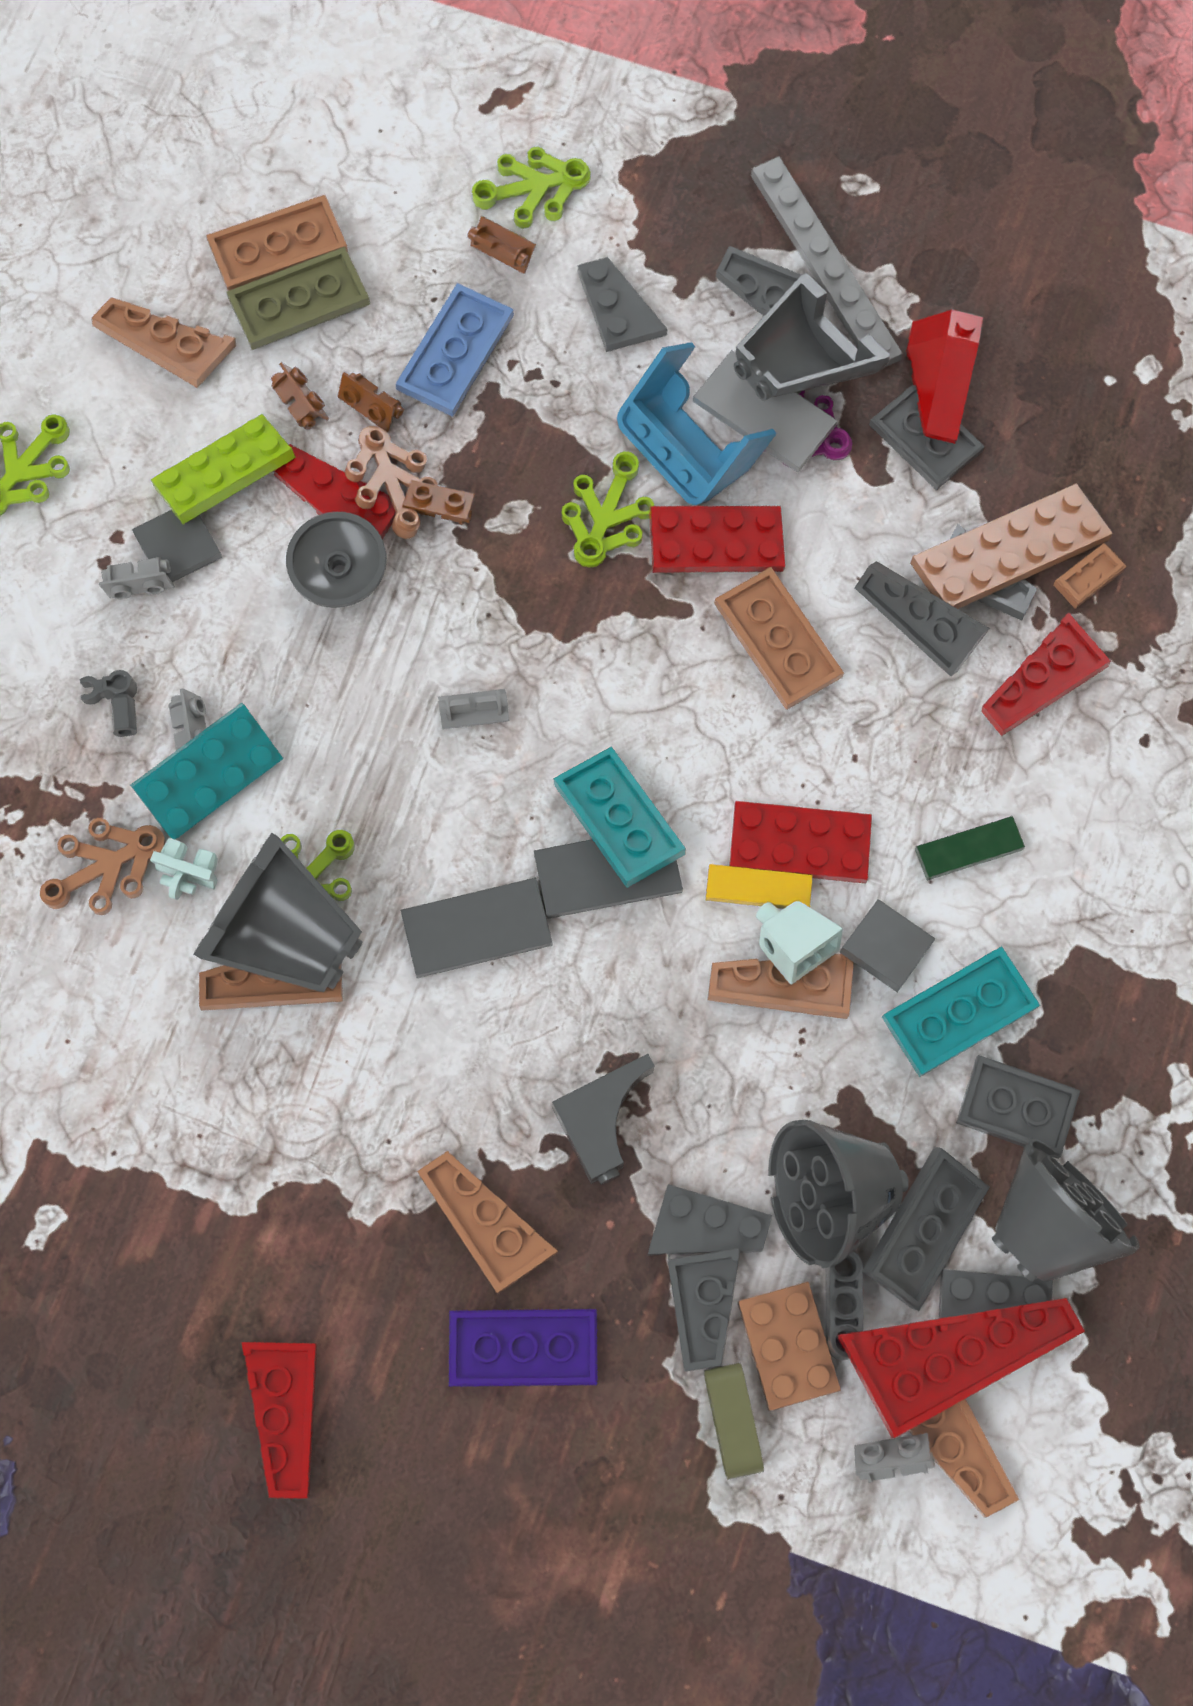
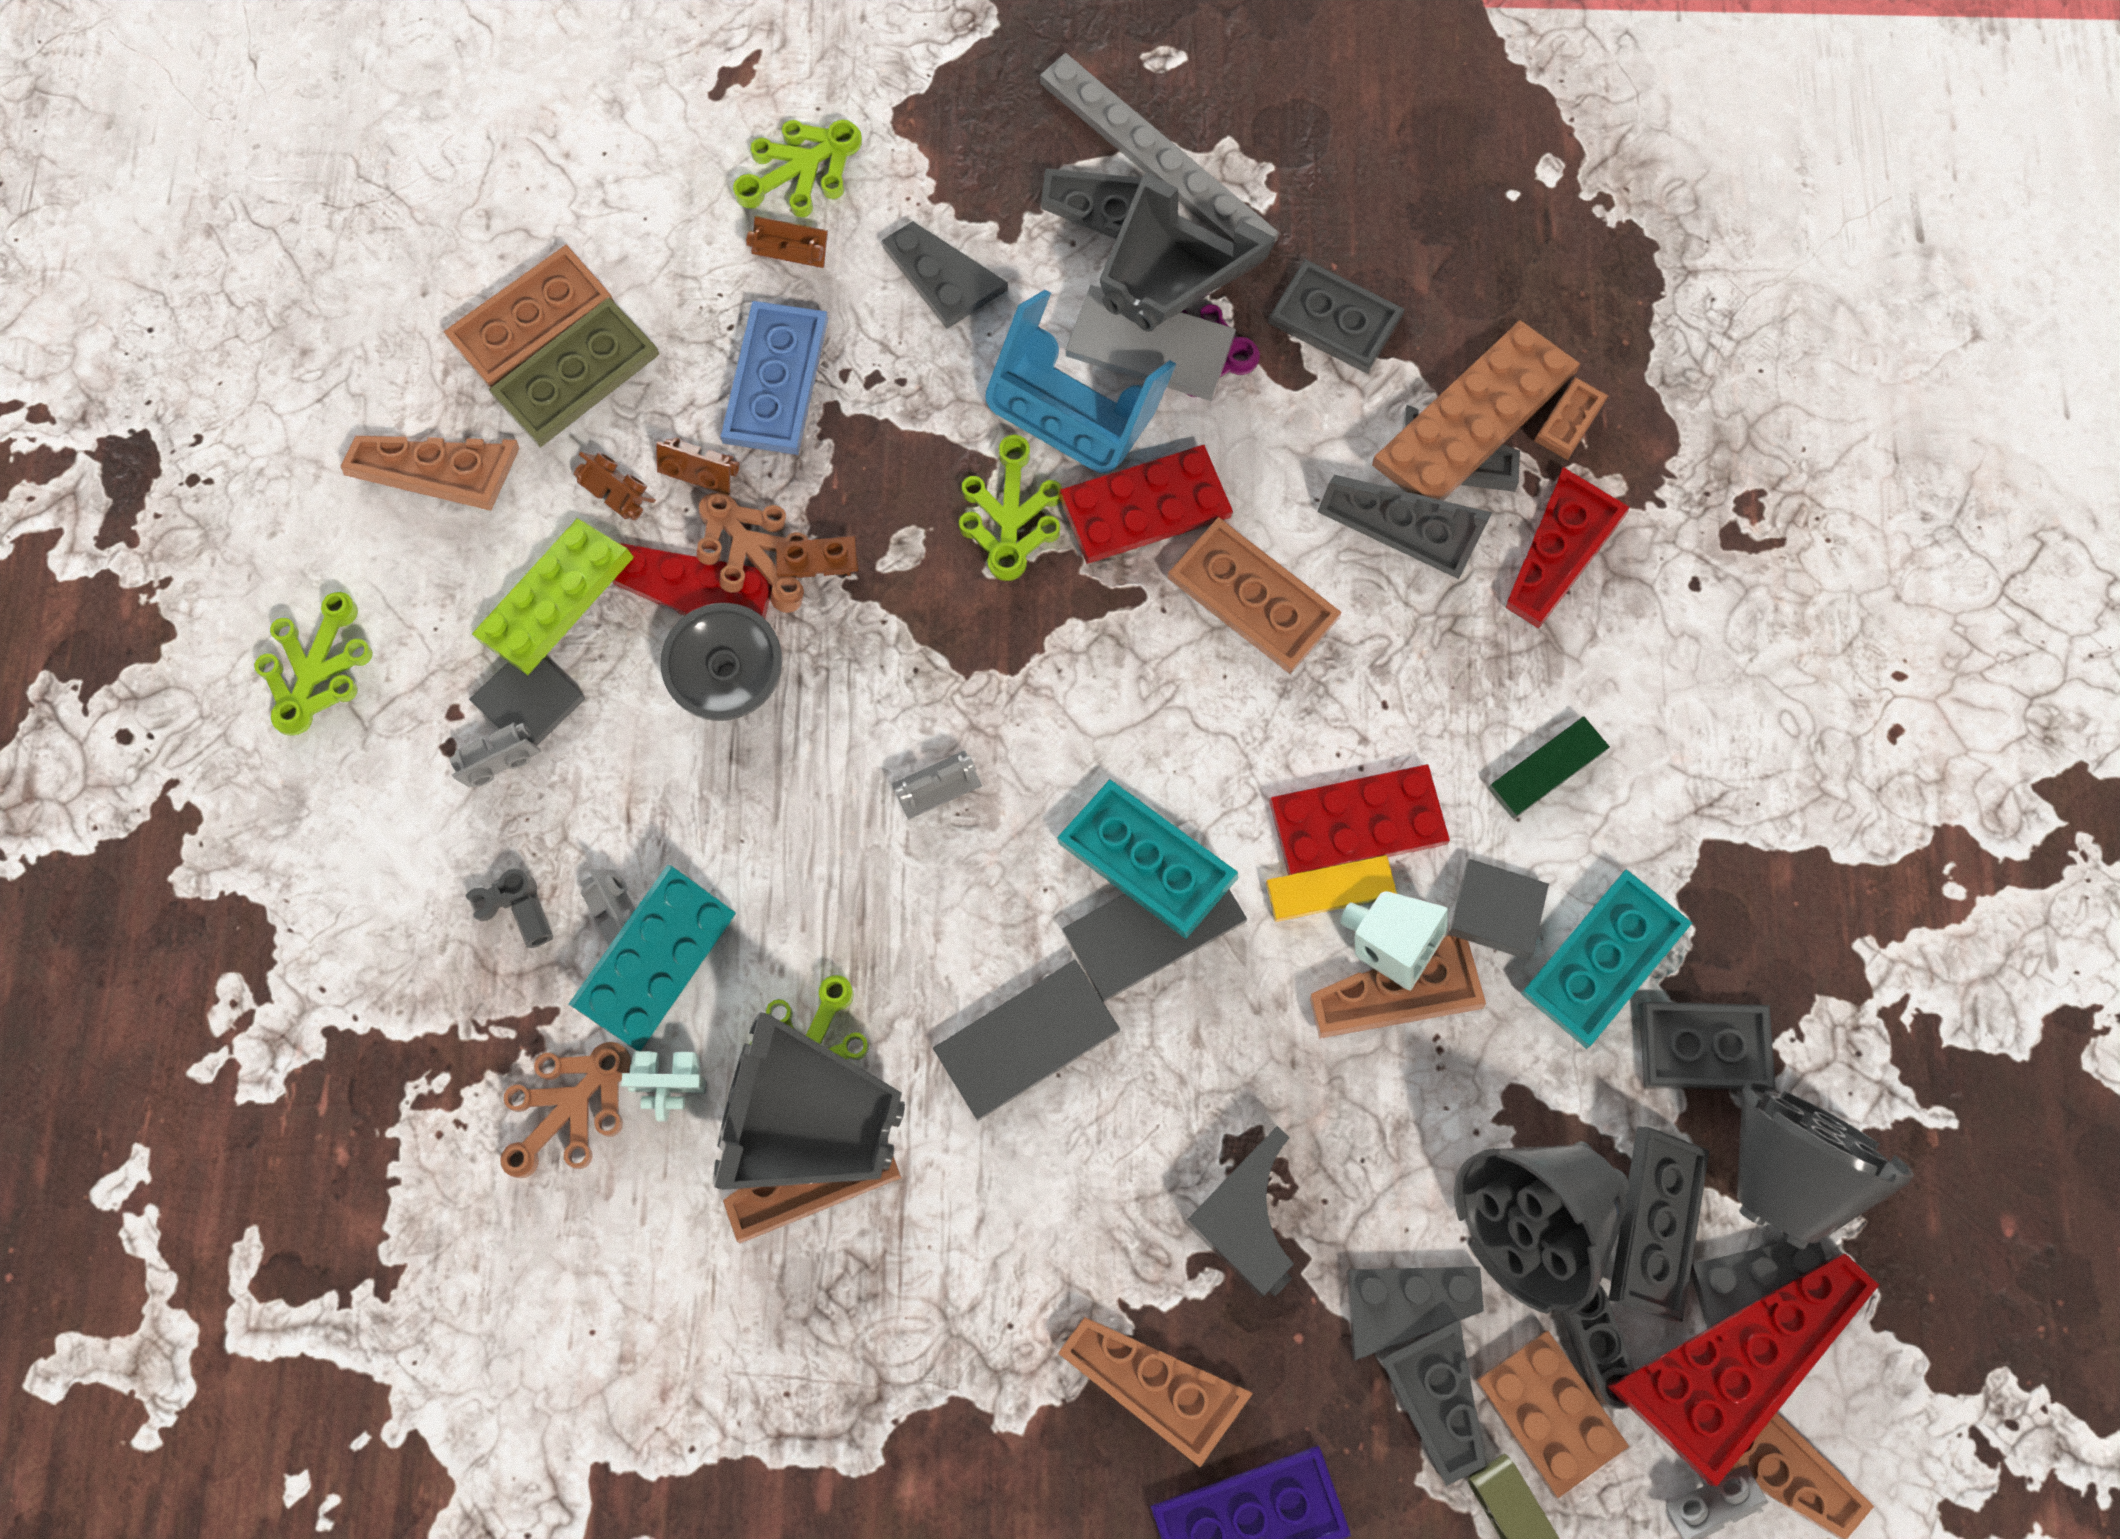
camera: 15 degrees left, 0 degrees up
red wedge [906,310,983,444] -> none

